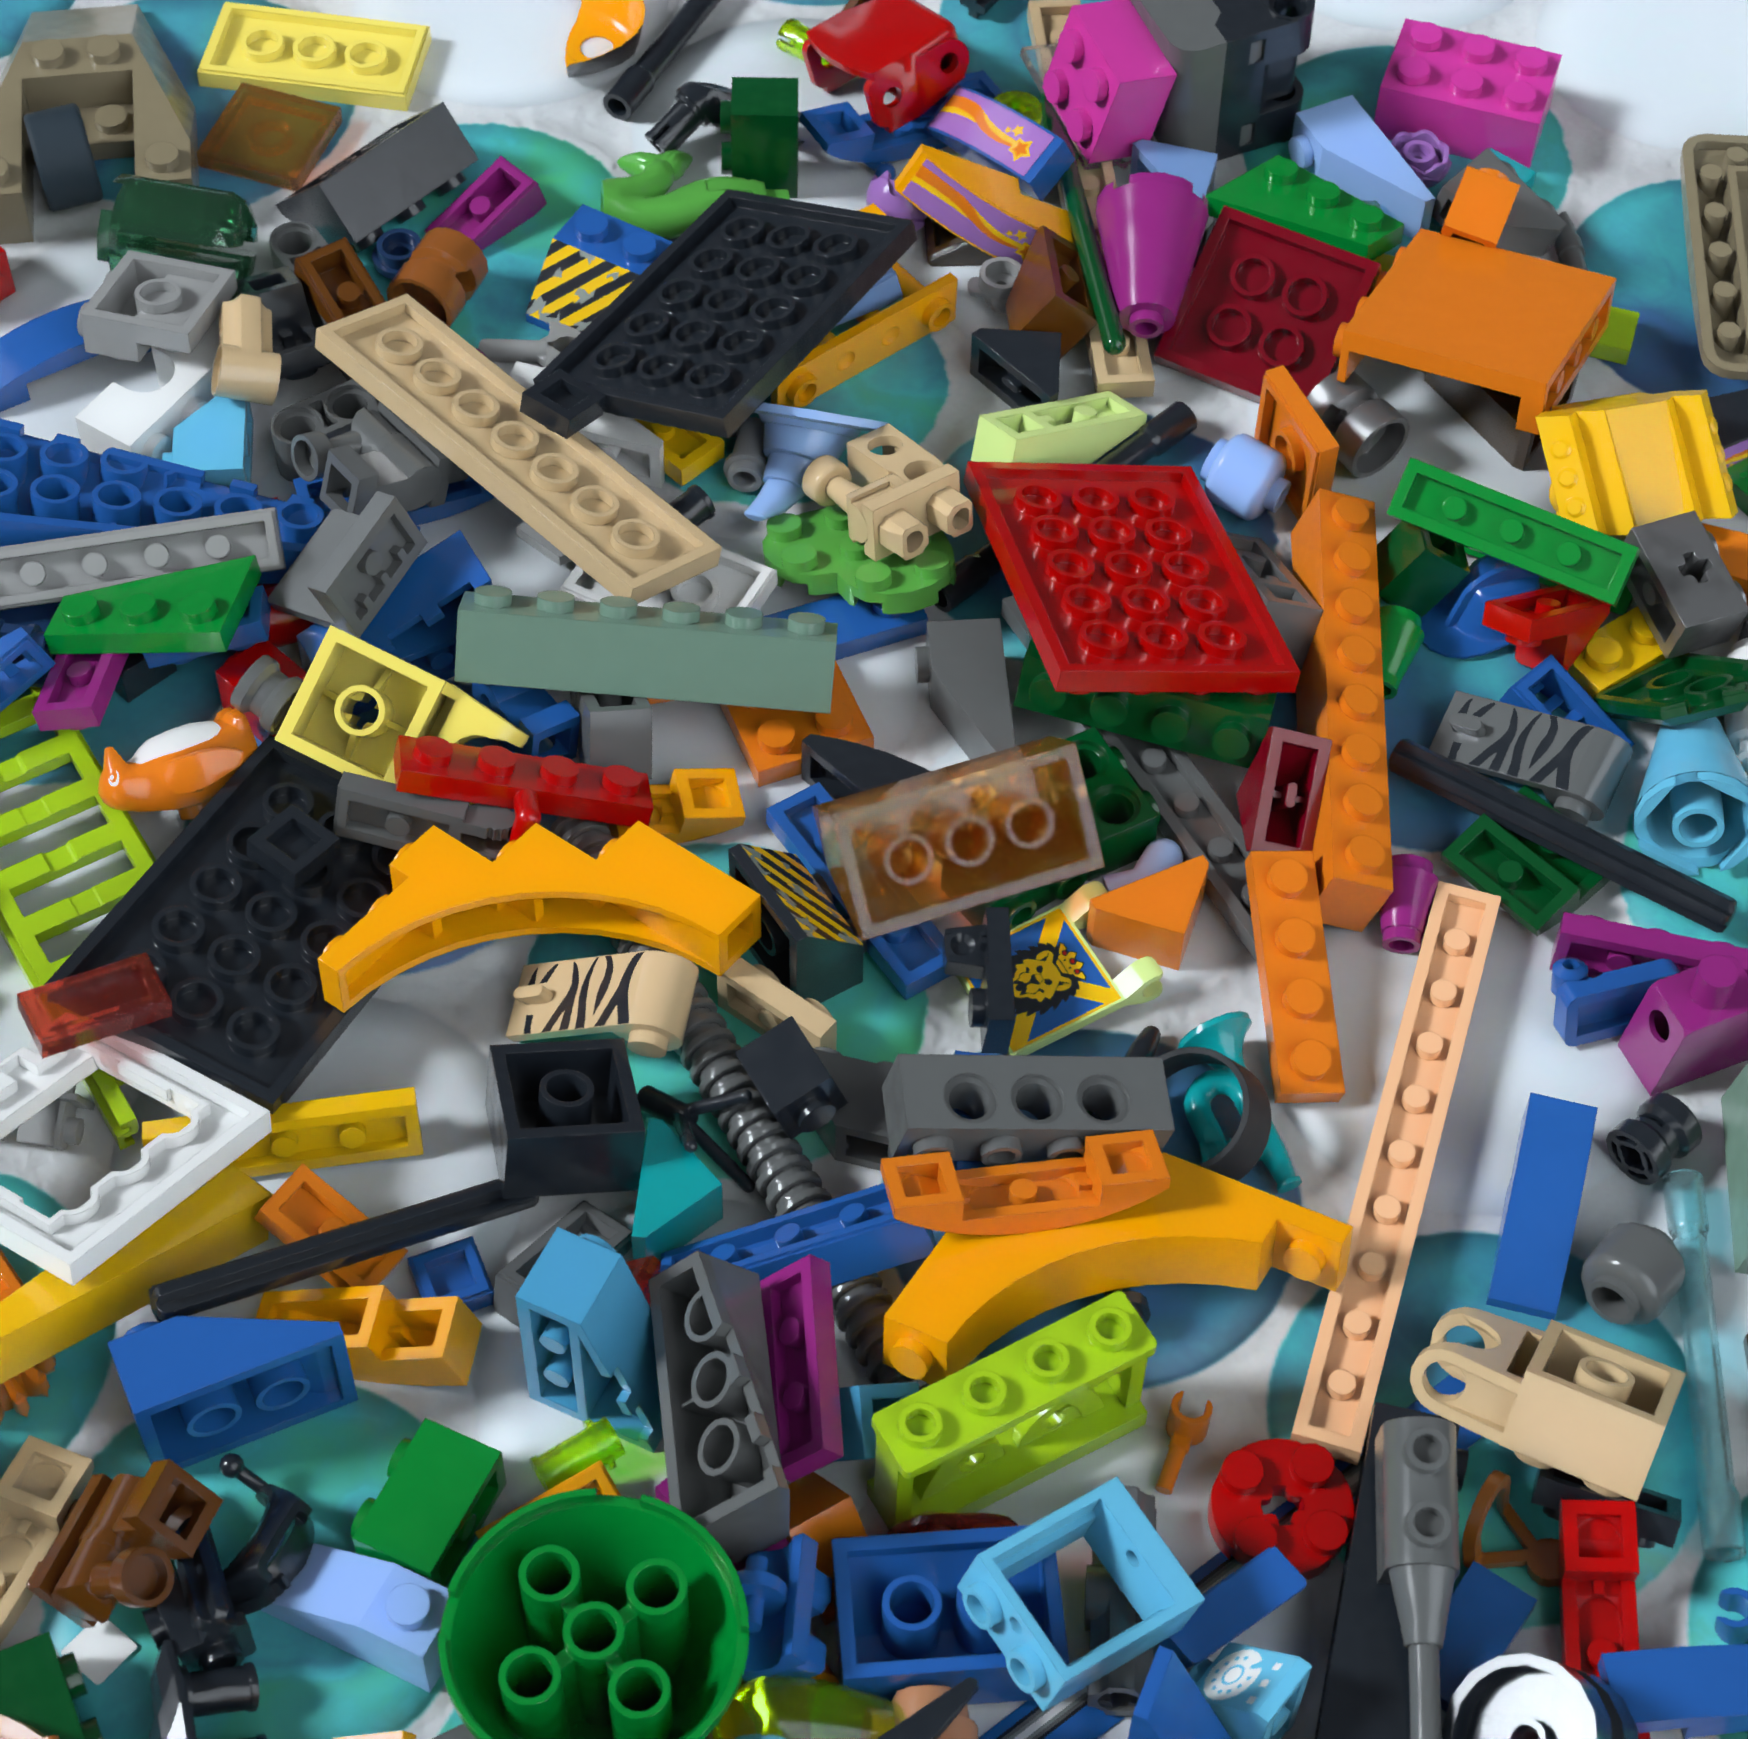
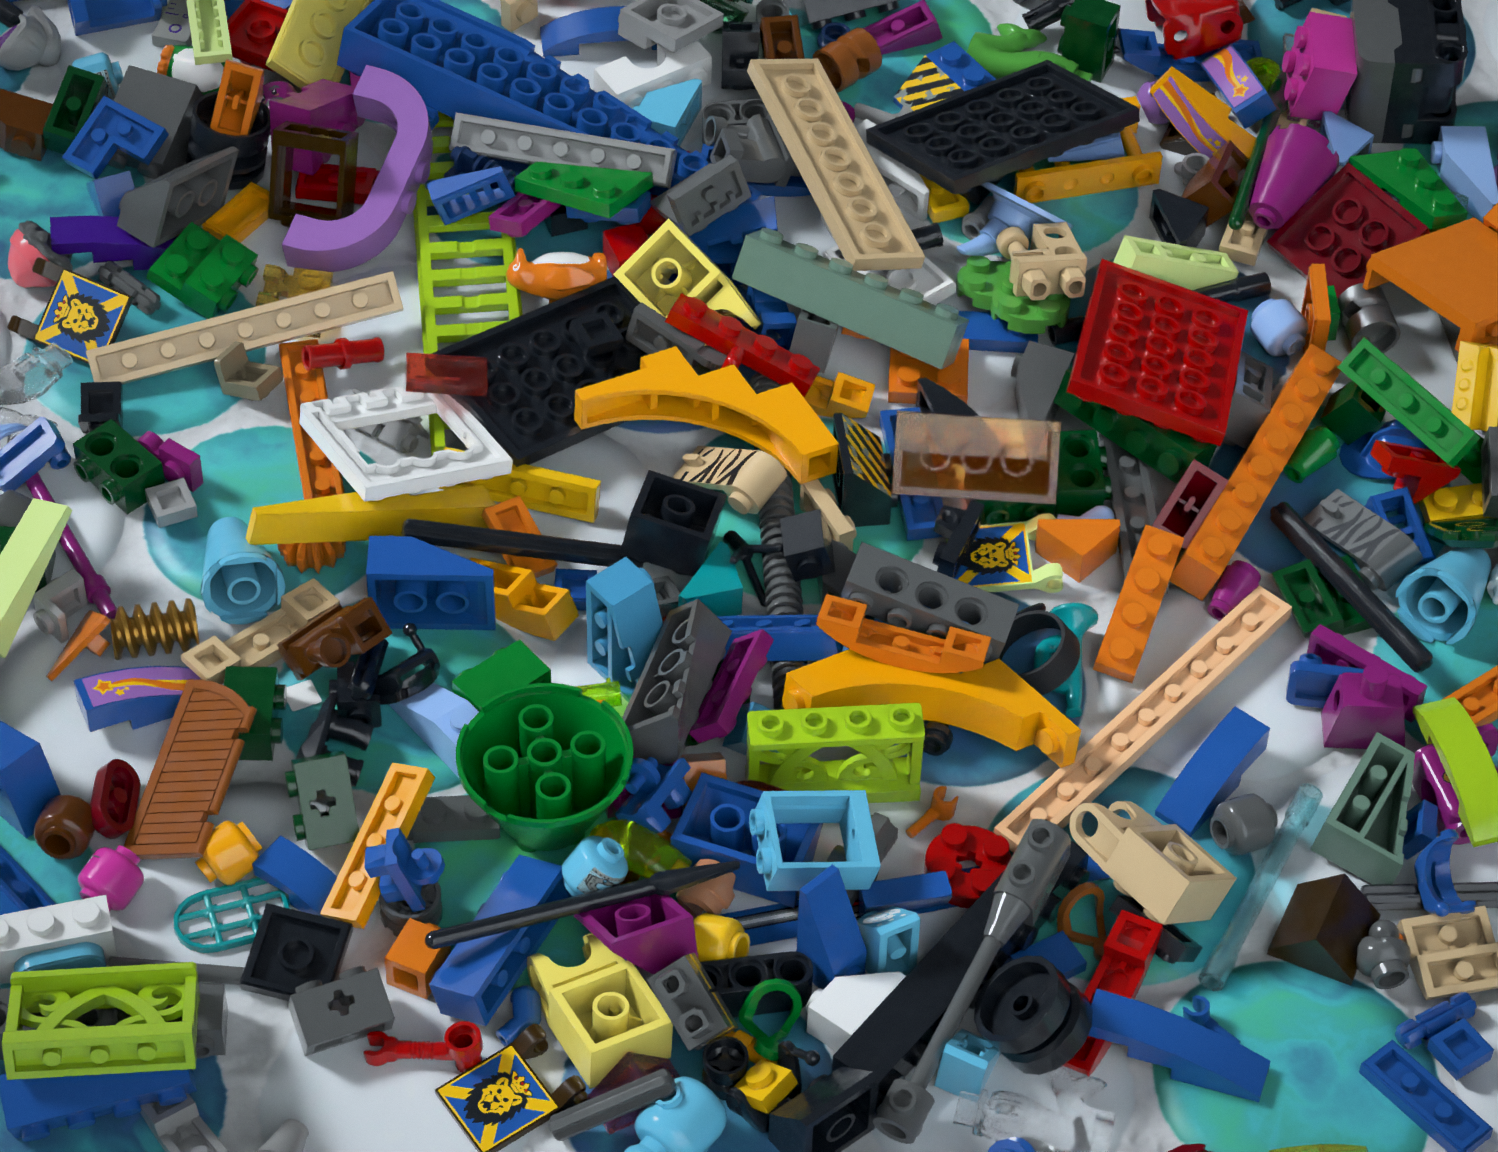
camera: 25 degrees right, 5 degrees down
tan piece [211,294,281,406] -> none
dark grey wheel [230,654,303,735] -> none
black plate [520,368,606,439] -> none
black wheel [1606,1092,1703,1185] -> none

